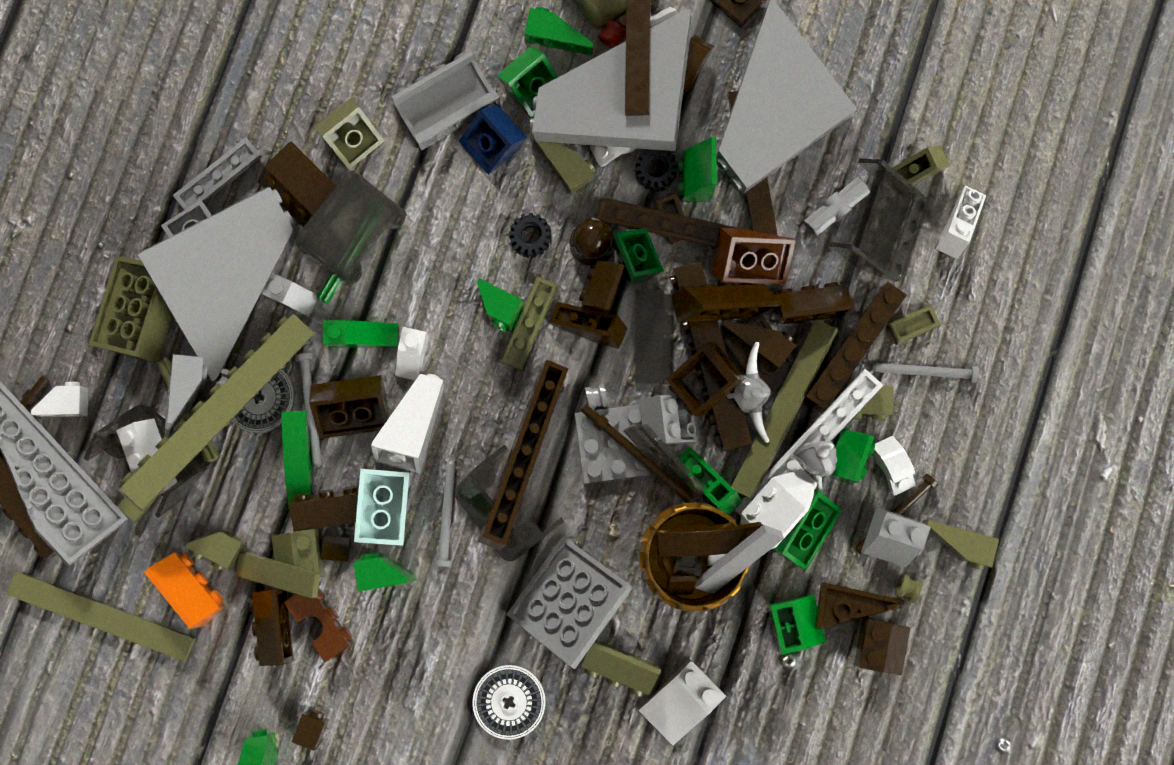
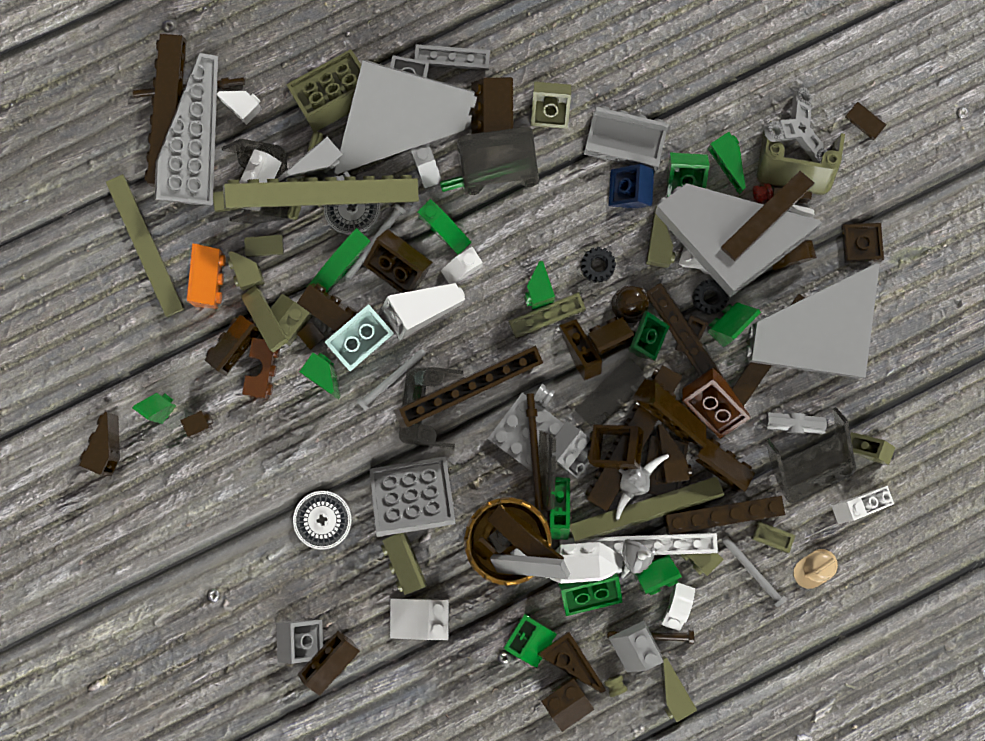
camera: 45 degrees right, 0 degrees up
none -> olive tile [244,235,284,257]
none -> tan piece [794,549,838,589]

